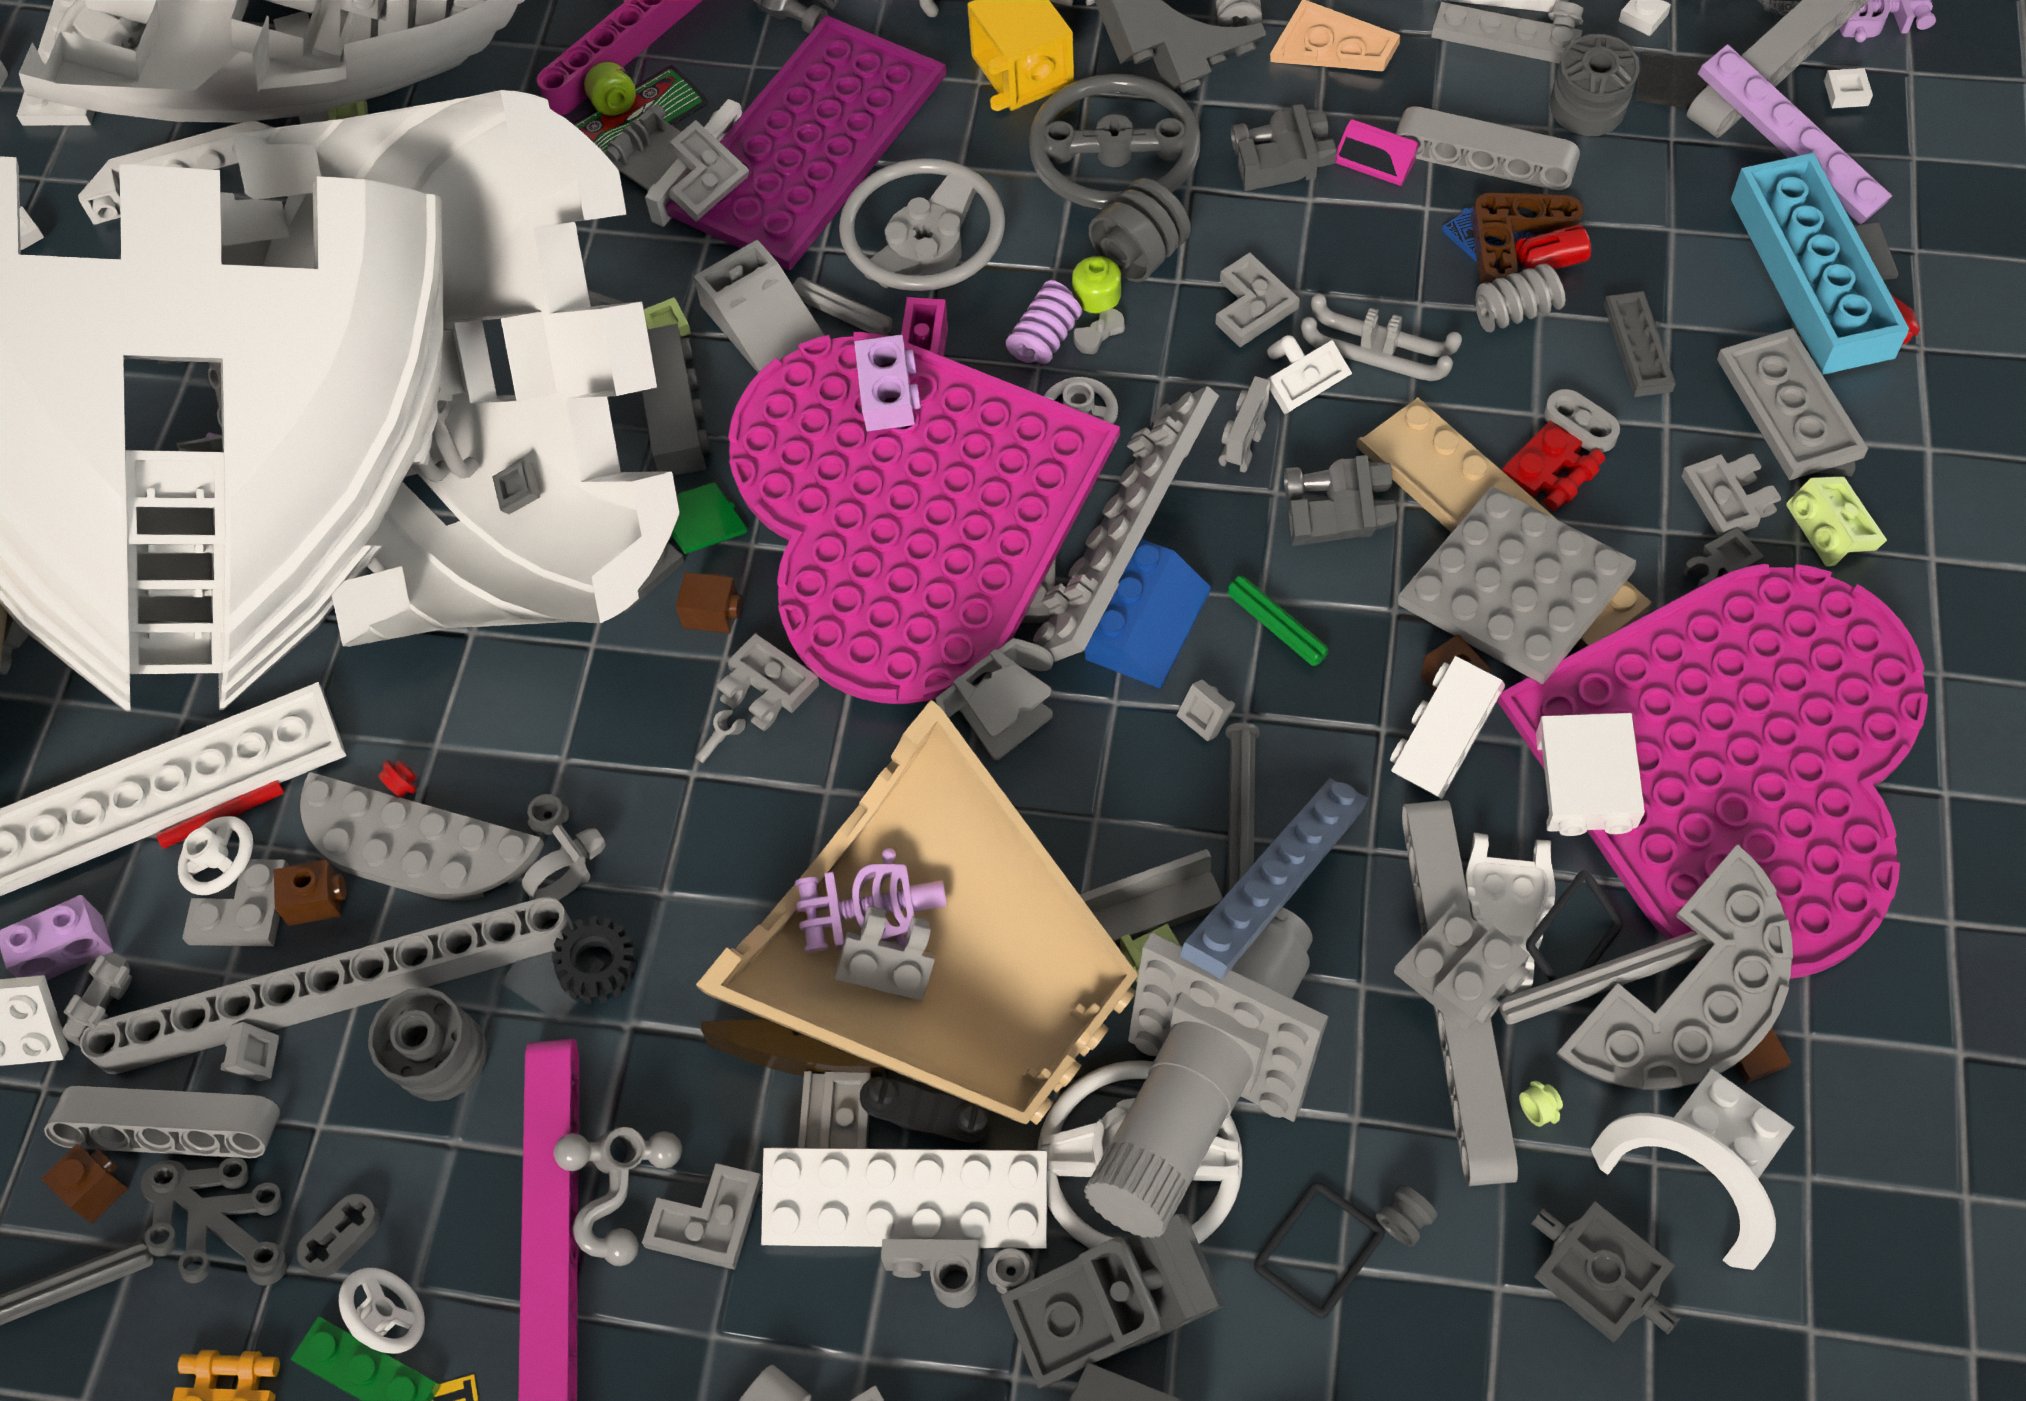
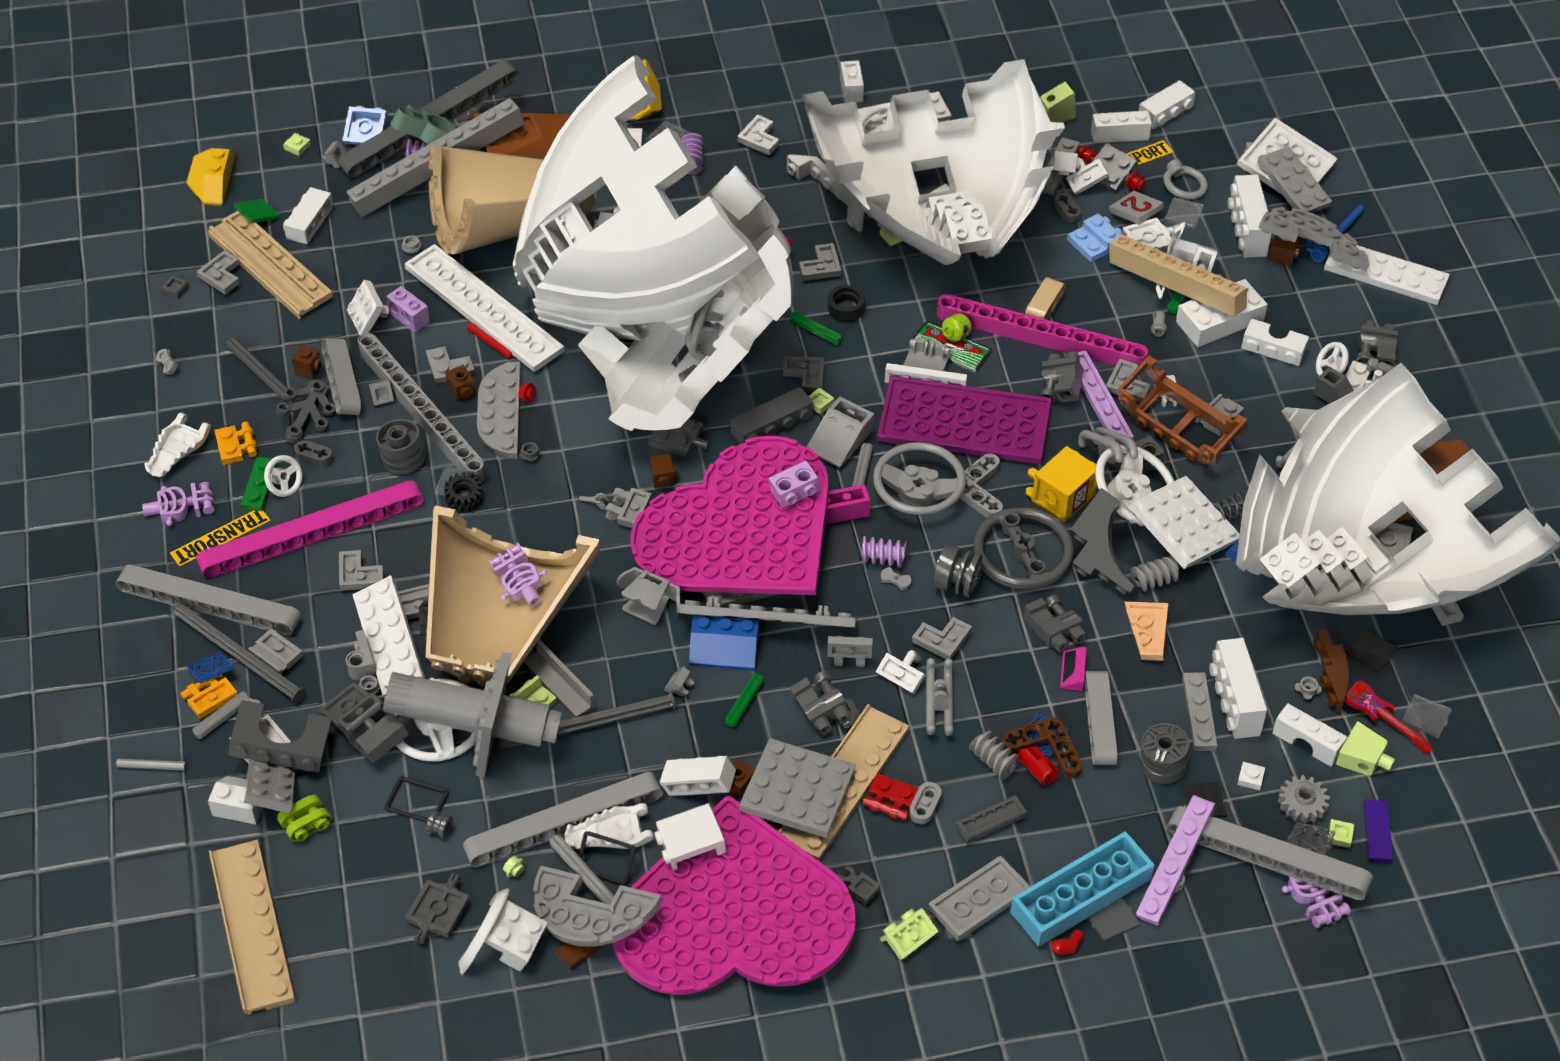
camera: 65 degrees right, 10 degrees down
light grey plate [62,952,132,1046] -> none
white piece [178,816,253,895] -> none
light grey piece [522,825,606,901] -> none
light grey piece [553,1127,683,1267] -> none
light grey plate [669,120,749,222] -> none
green piece [671,482,747,554] -> none
light grey plate [835,905,935,1001] -> none
white piece [1044,377,1118,424] -> none
lime head [1072,256,1121,313] -> none
sand blue plate [1179,778,1368,980] -> none
light grey plate [1394,904,1530,1032] -> none
light grey plate [1548,1,1583,28] -> none
light grey plate [1682,454,1781,537] -> none
white plate [1824,68,1873,108] -> none
none -> light grey beam [955,454,1003,518]

